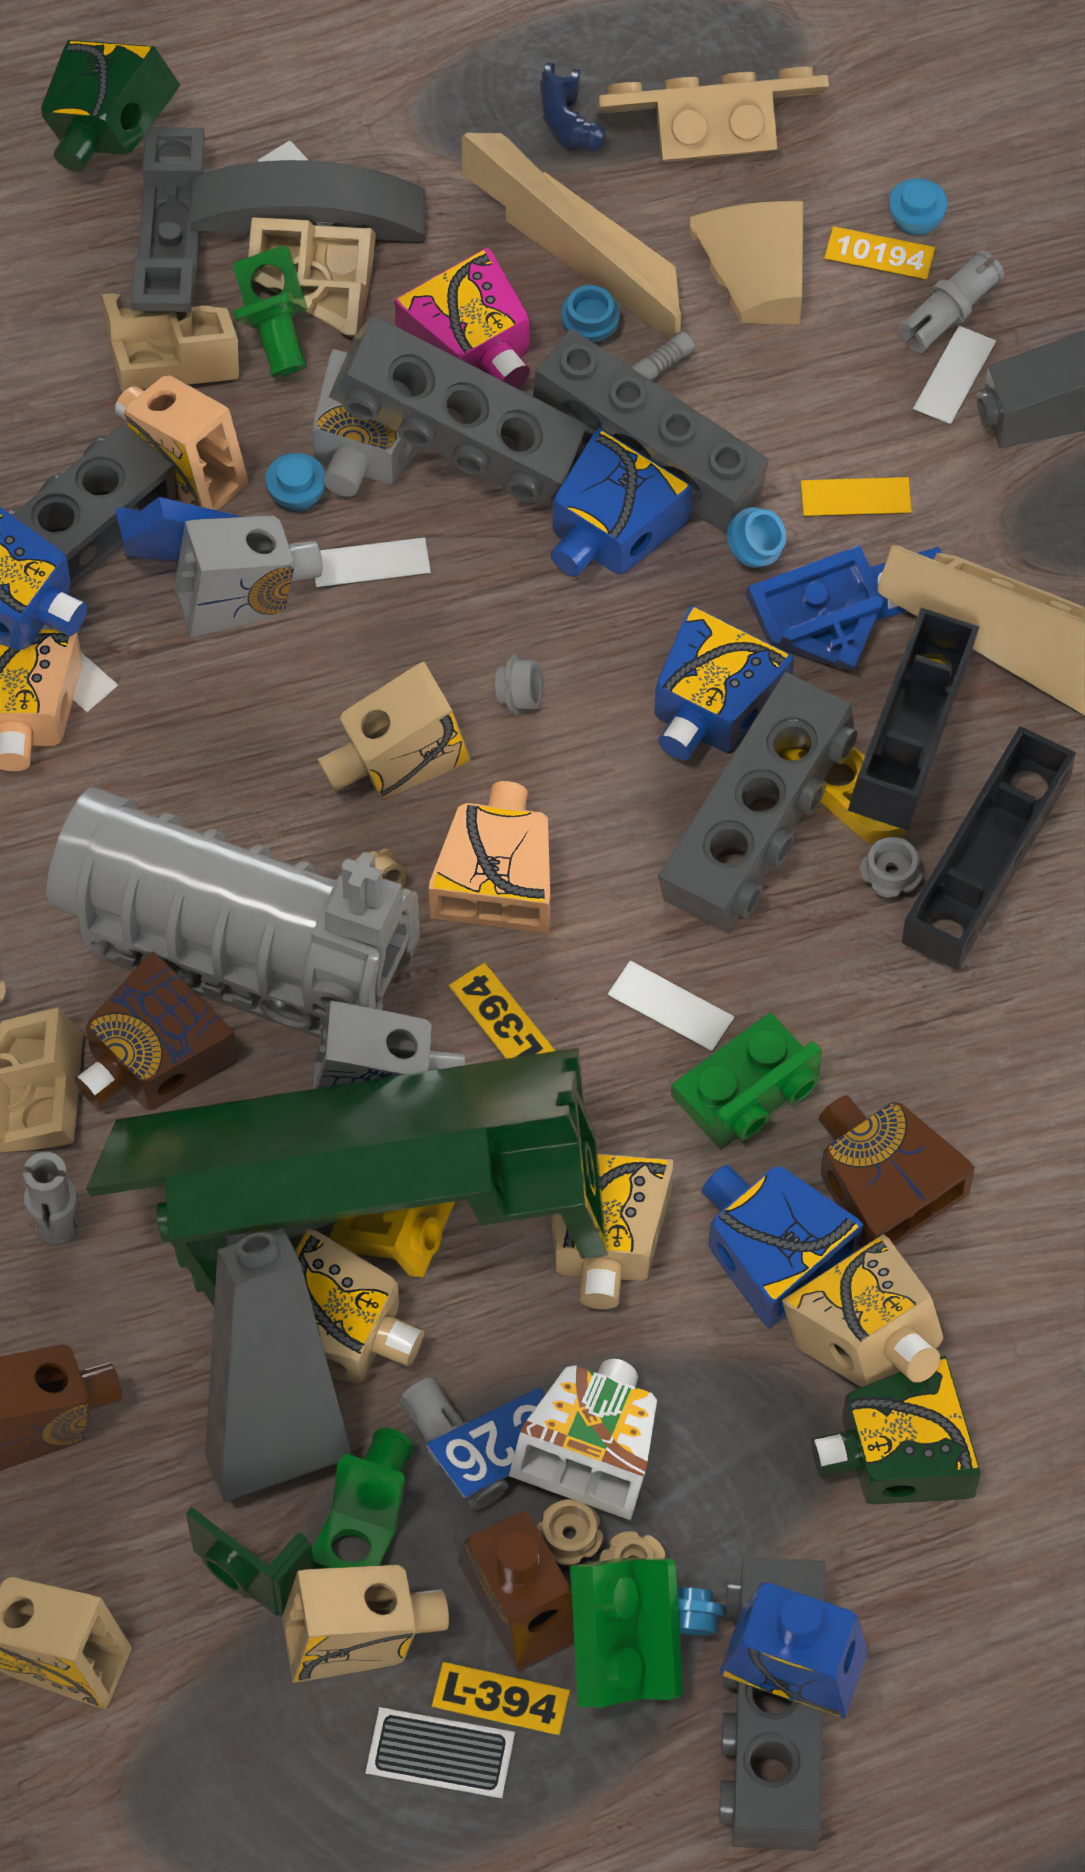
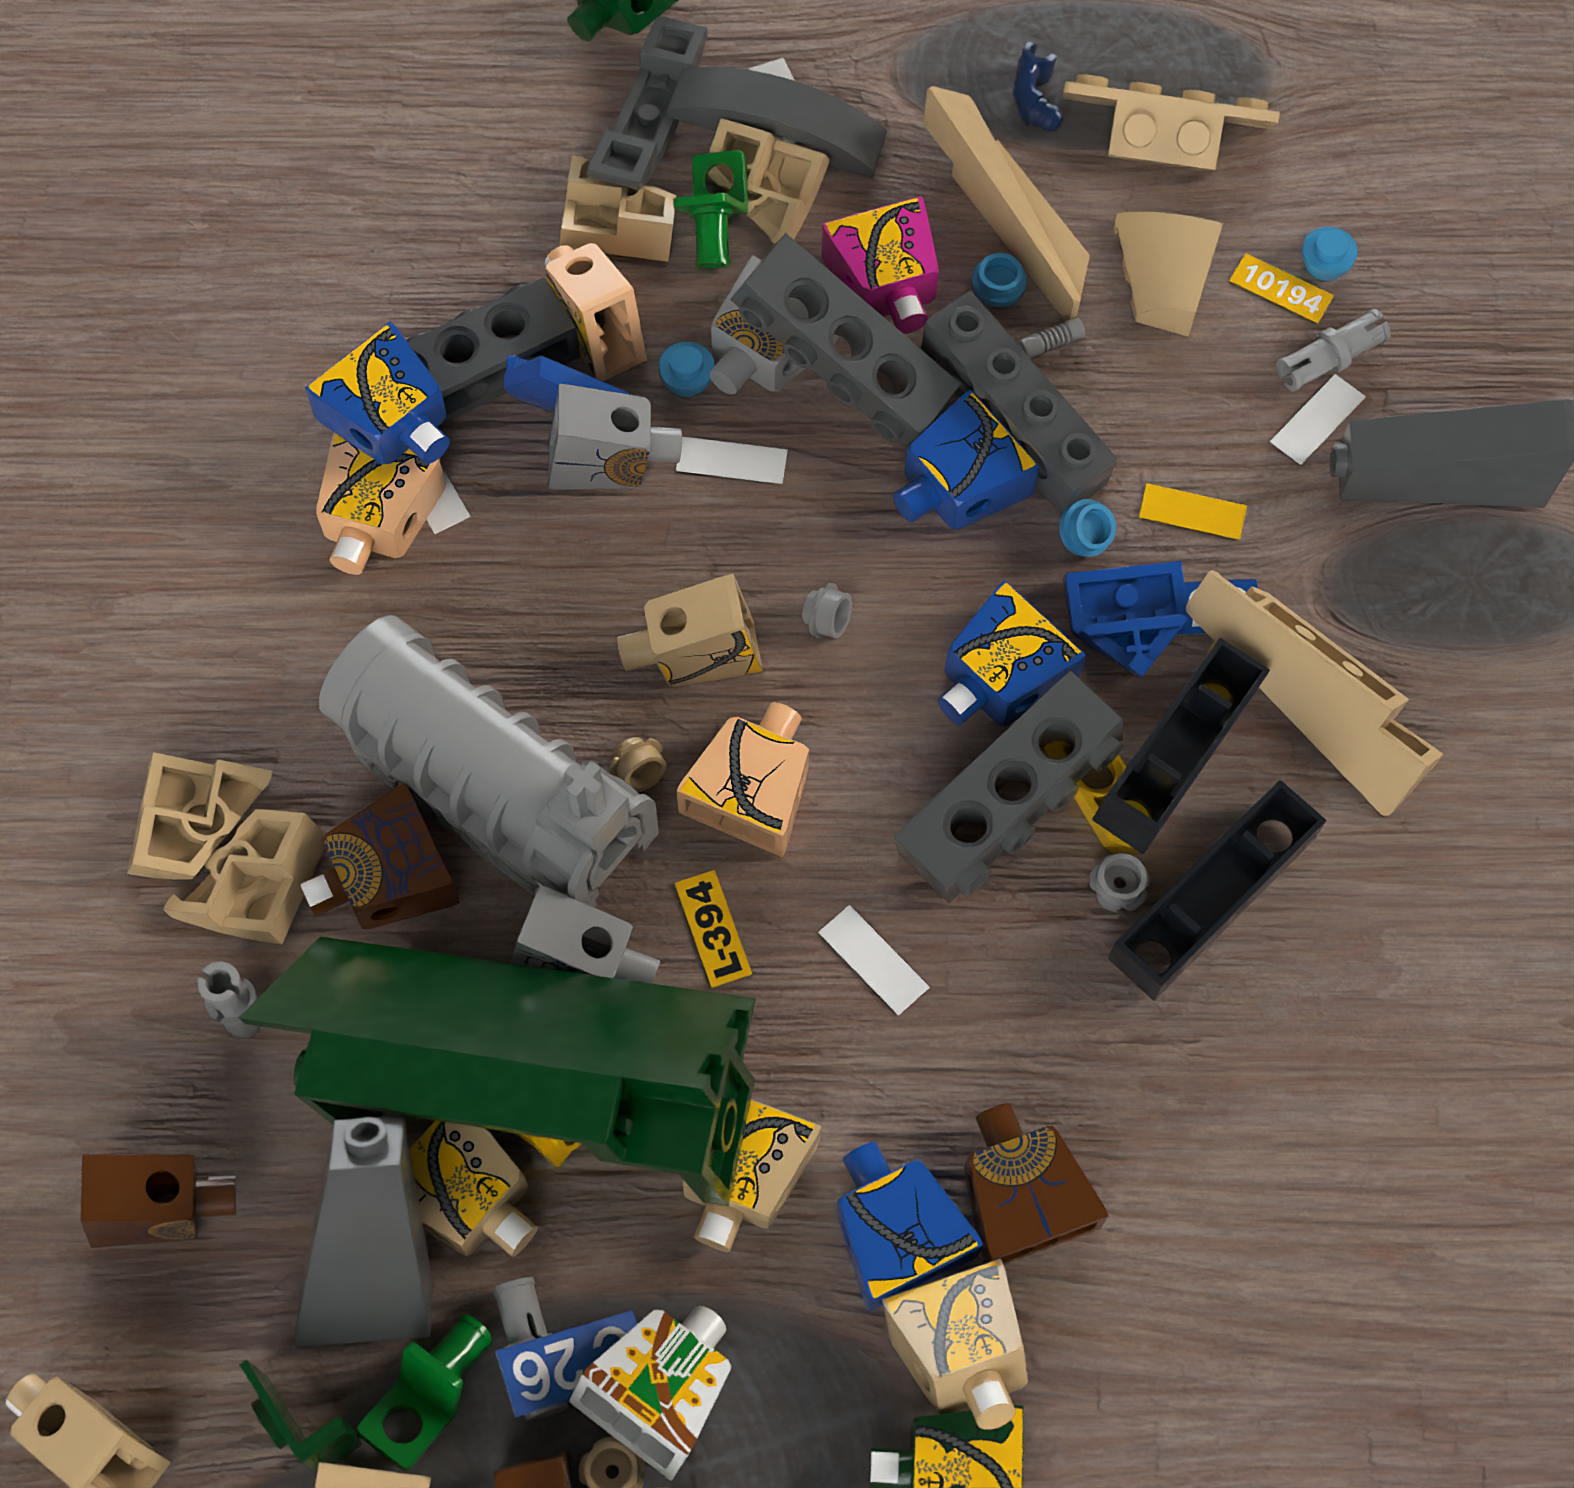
camera: 15 degrees right, 5 degrees up
green bracket [671,1012,822,1150] -> none

